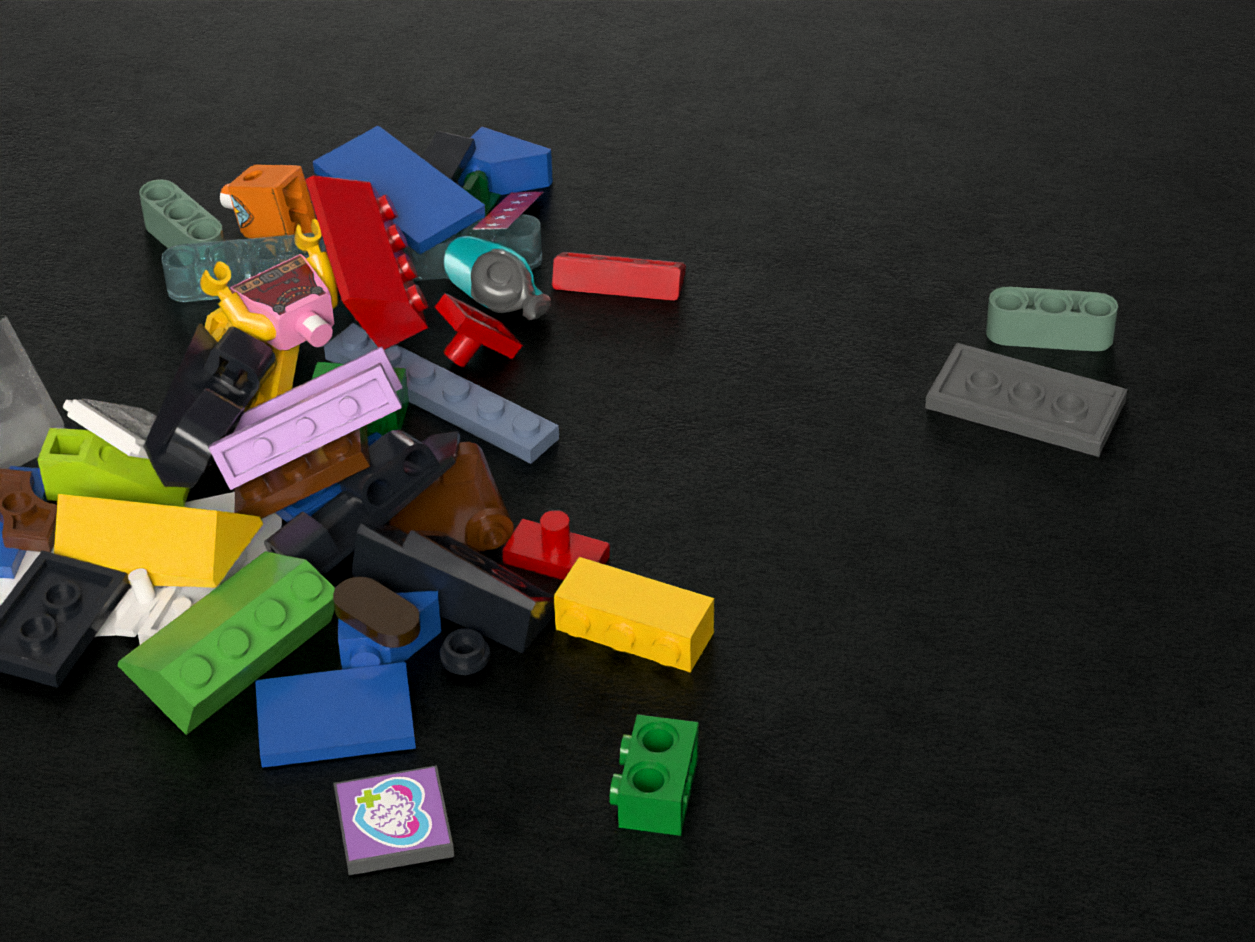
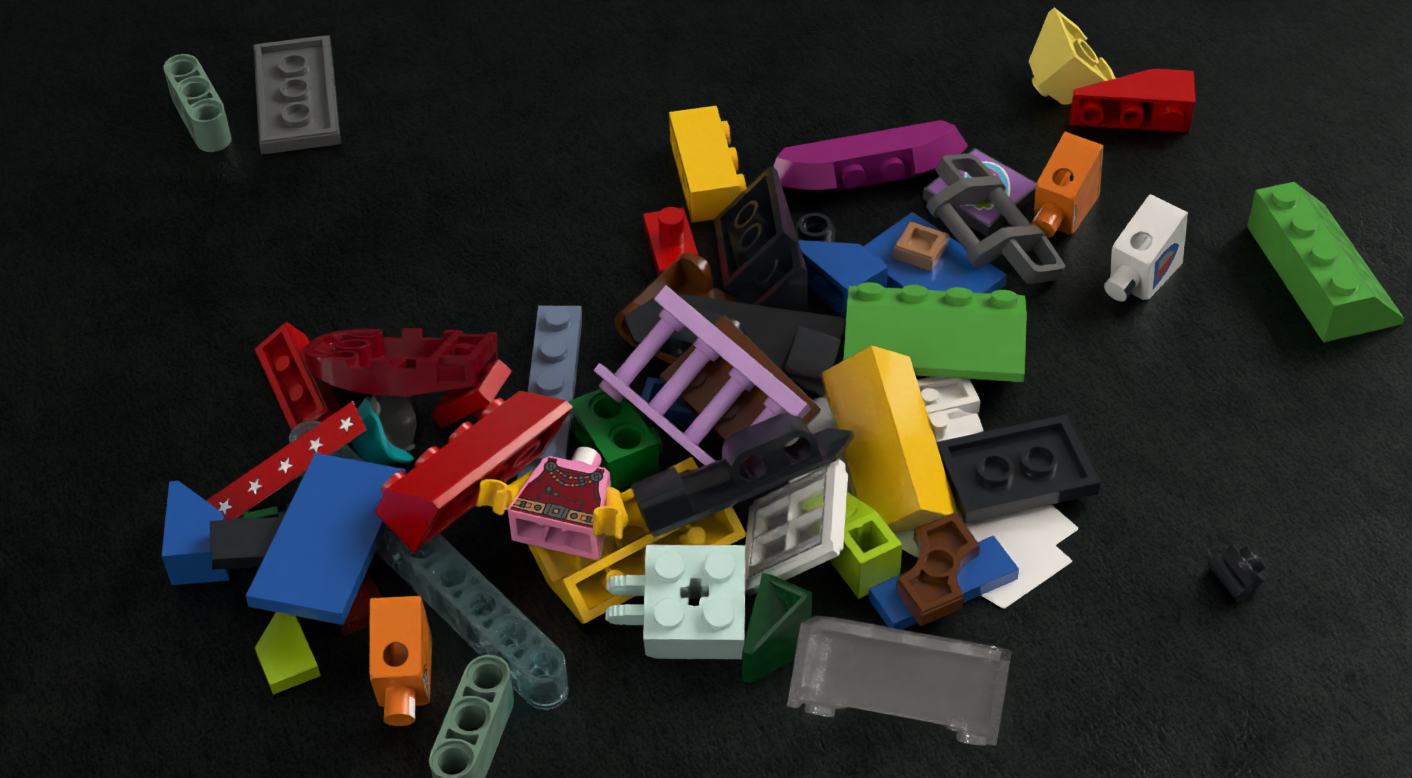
camera: 125 degrees left, 5 degrees up
dark brown tile [333,577,421,648] -> none
green brick [610,714,698,836] -> none
none -> dark red slope [303,328,497,397]
none -> light aqua hinge [605,545,745,659]
none -> dark green slope [742,573,812,683]
none -> magenta brick [774,120,968,194]
none -> medium nougat tile [893,221,949,272]
none -> dark grey bar [926,154,1065,284]
none -> orange torso [1031,132,1103,238]
none -> white torso [1104,194,1188,301]

